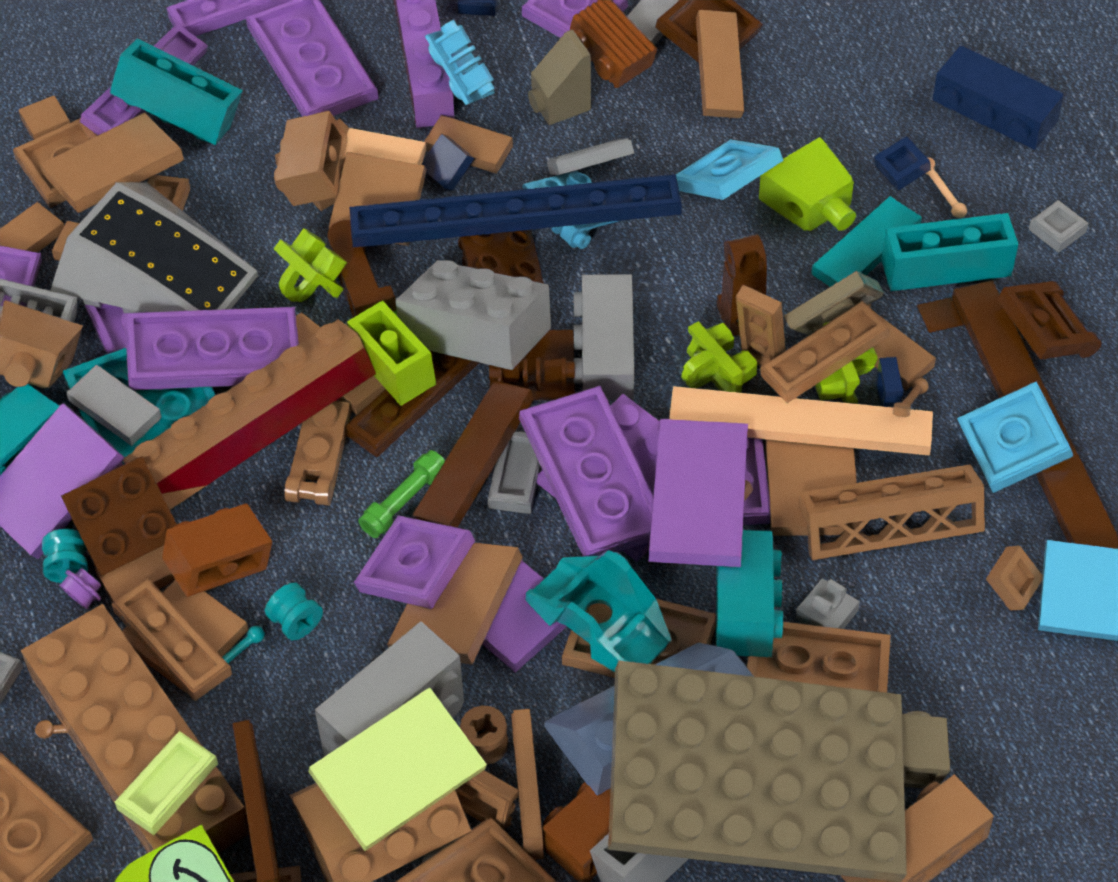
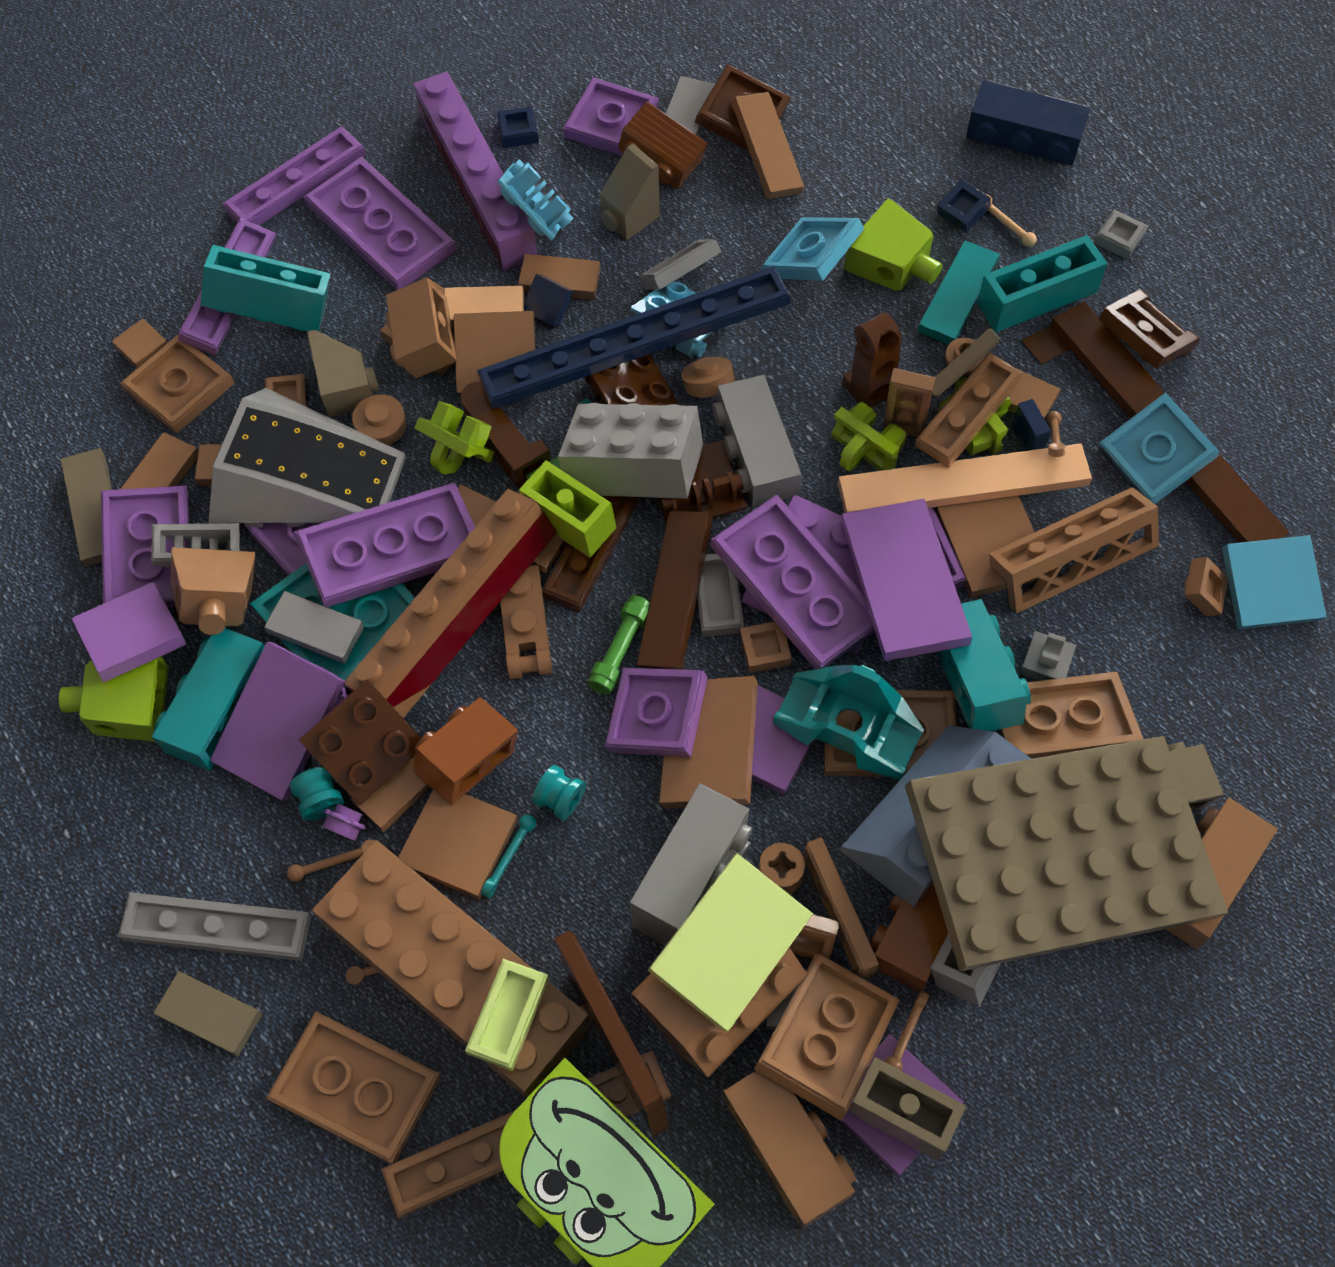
camera: 15 degrees left, 10 degrees up
medium nougat tile [40,113,184,213] -> none
medium nougat tile [112,578,232,701] -> none
none -> medium nougat hinge [287,839,375,882]
none -> dark tan slope [307,330,379,418]
none -> medium nougat wheel [352,394,407,445]
none -> medium nougat wheel [681,357,735,398]
none -> medium nougat plate [739,621,792,673]

